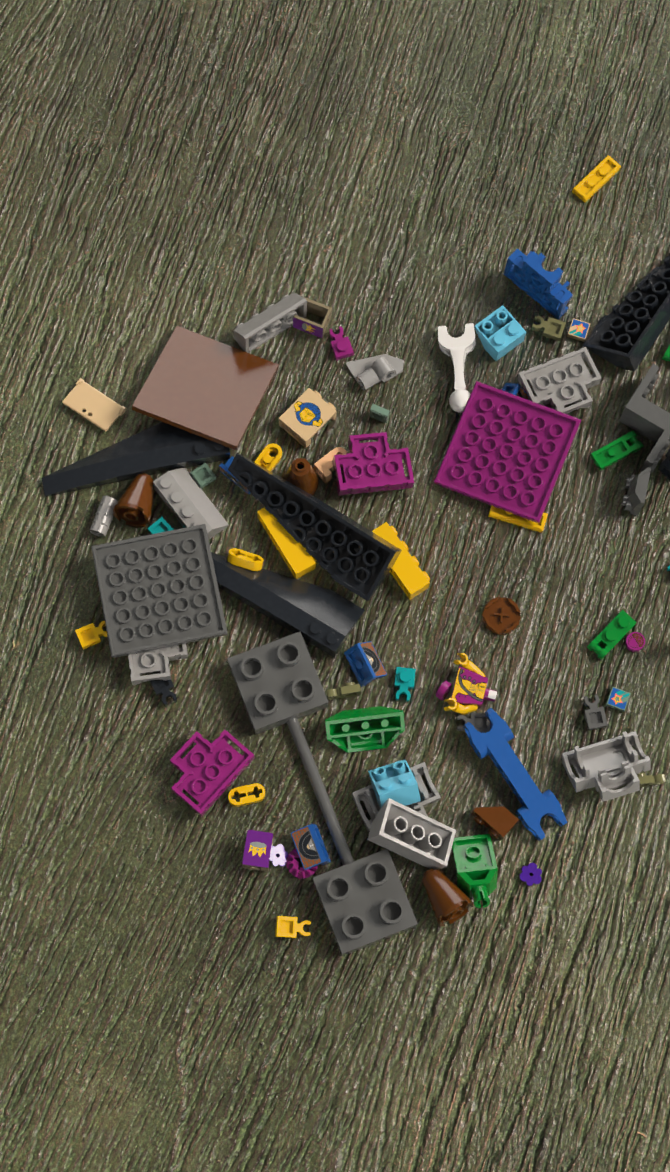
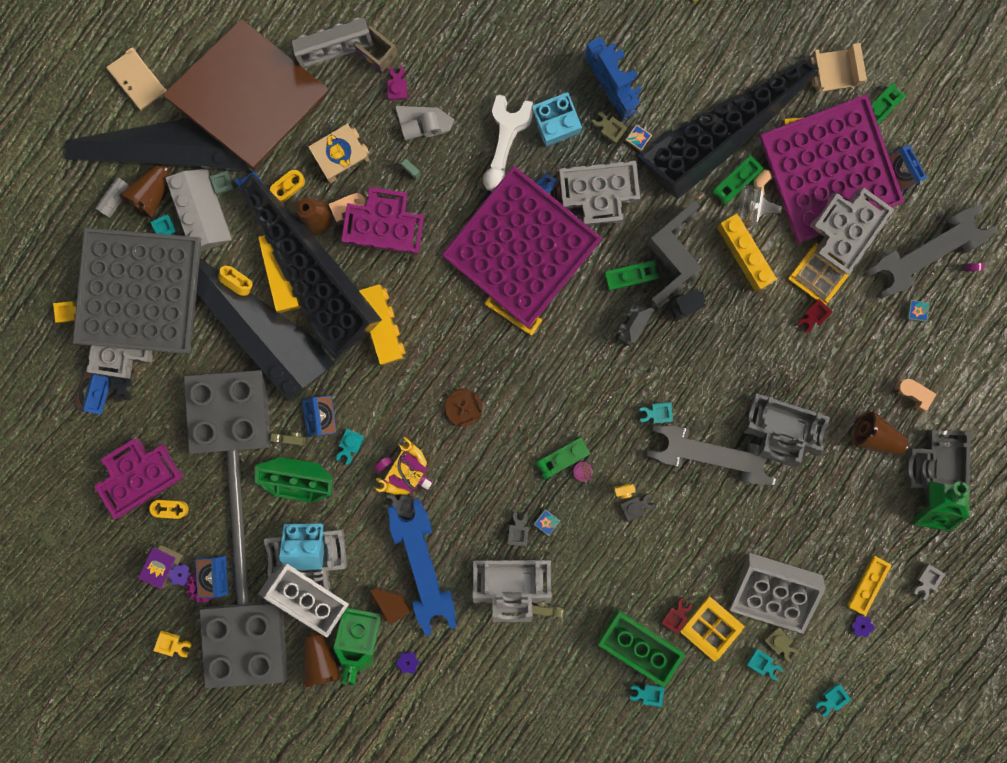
camera: 25 degrees right, 15 degrees up
none -> blue panel [74,371,111,415]

